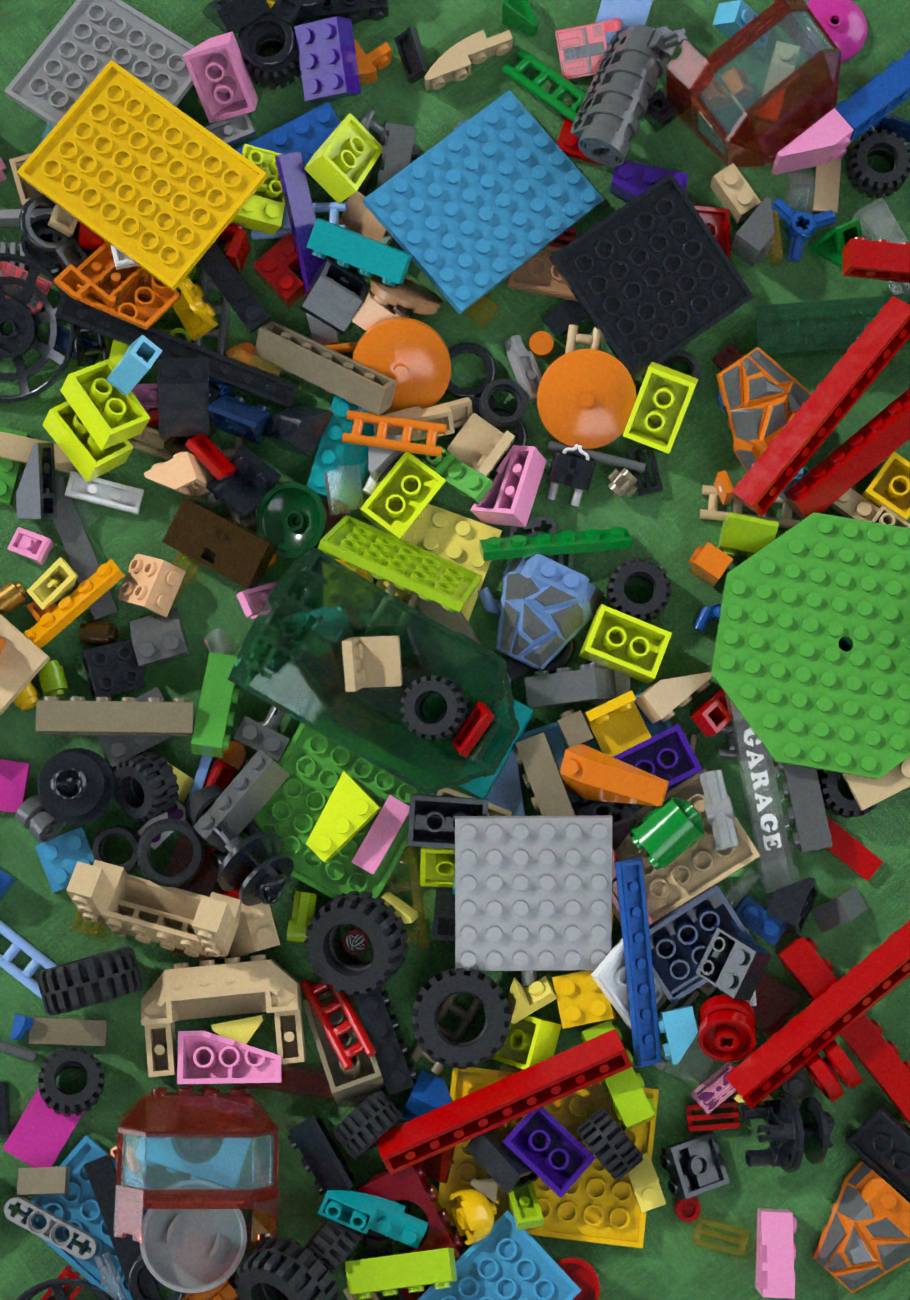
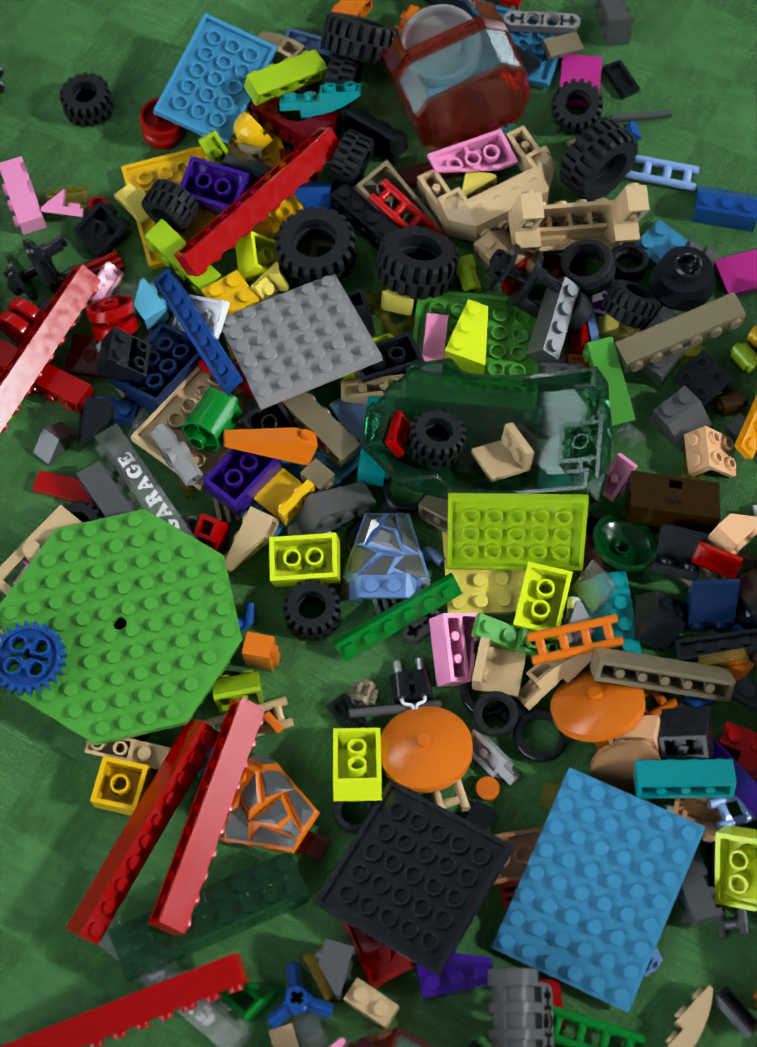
camera: 160 degrees right, 15 degrees down
none -> bright pink slope [41,189,85,217]

